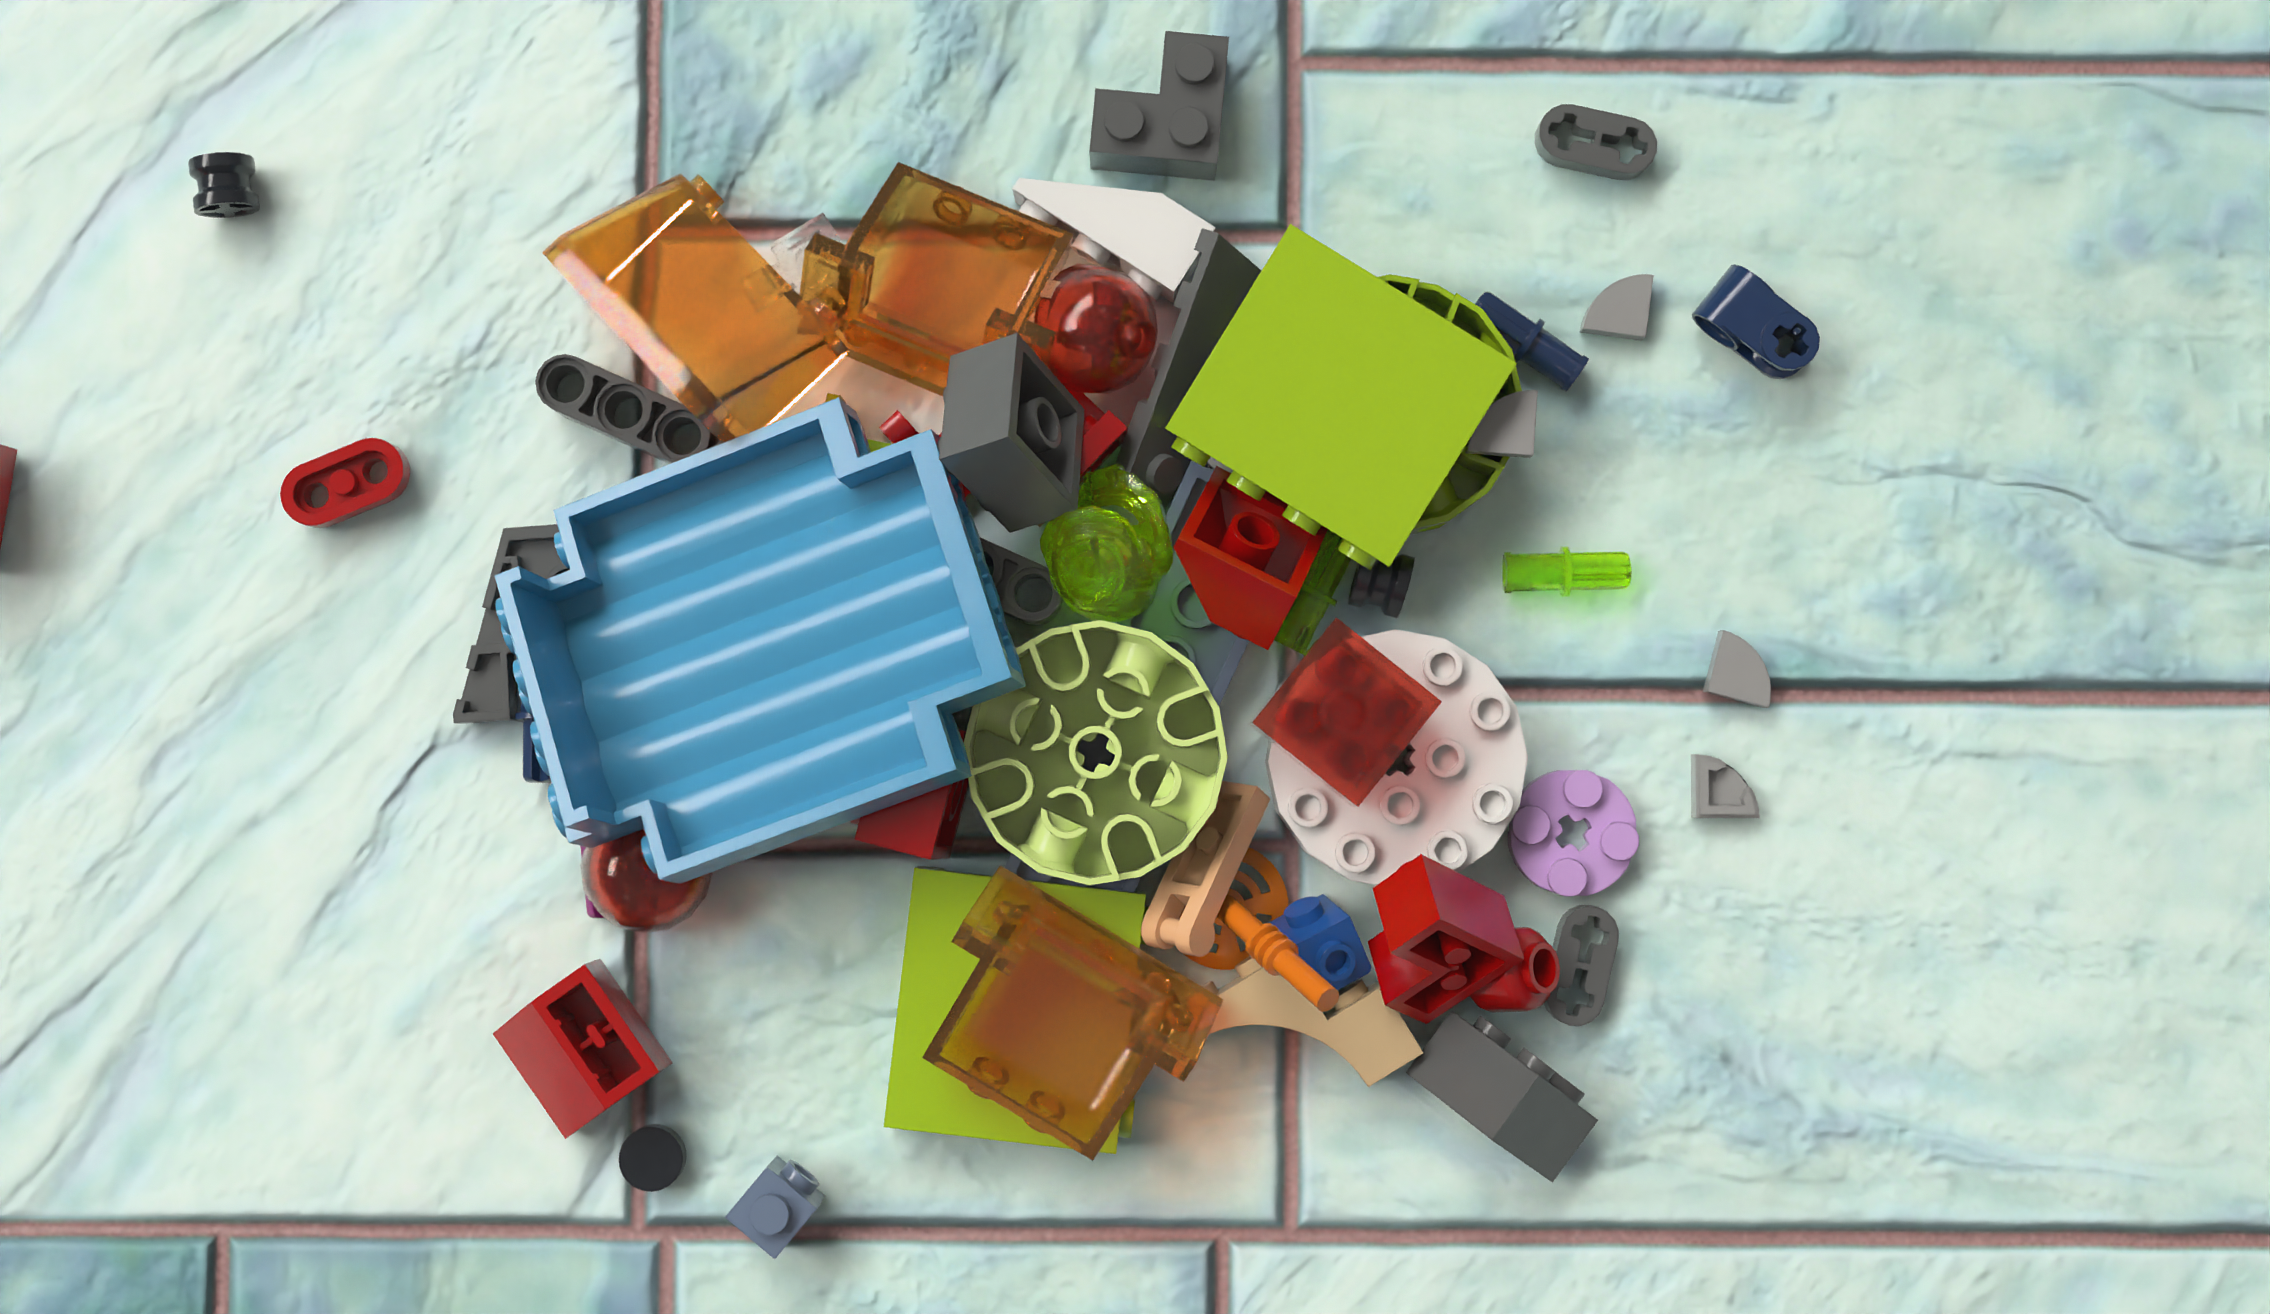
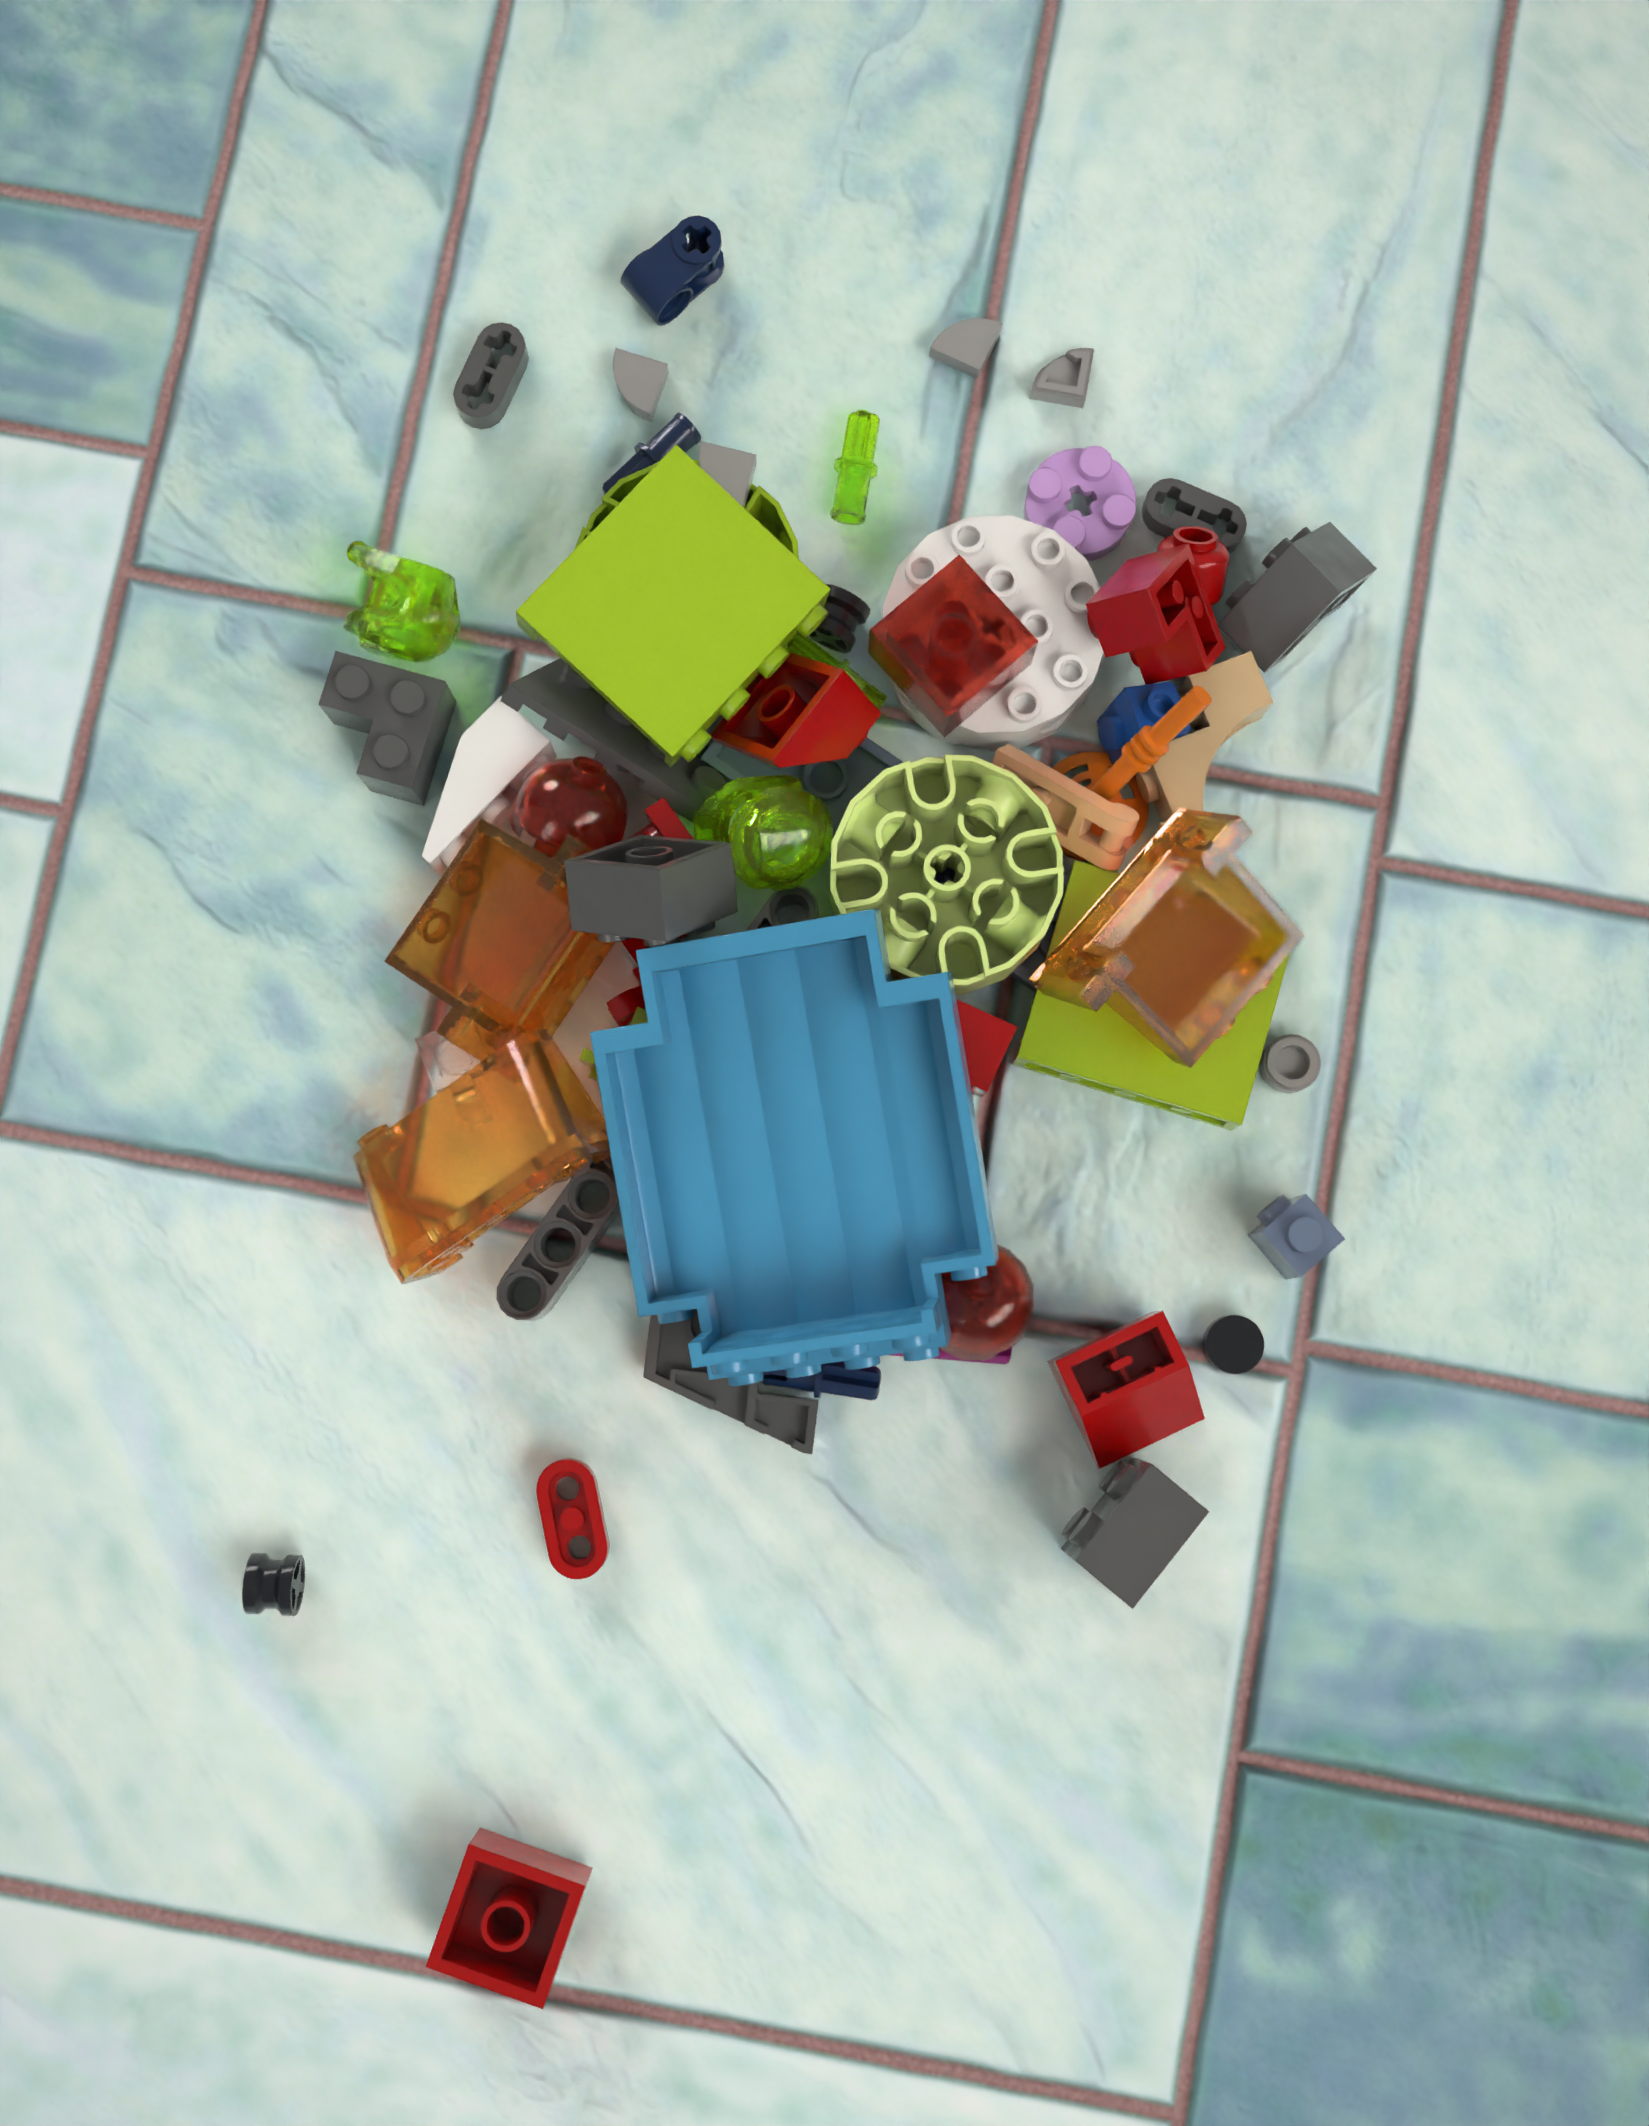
camera: 80 degrees left, 5 degrees down
none -> clear neon green helmet [343,541,461,662]
none -> dark grey brick [1061,1457,1209,1609]
none -> light grey tile [1259,1034,1321,1093]

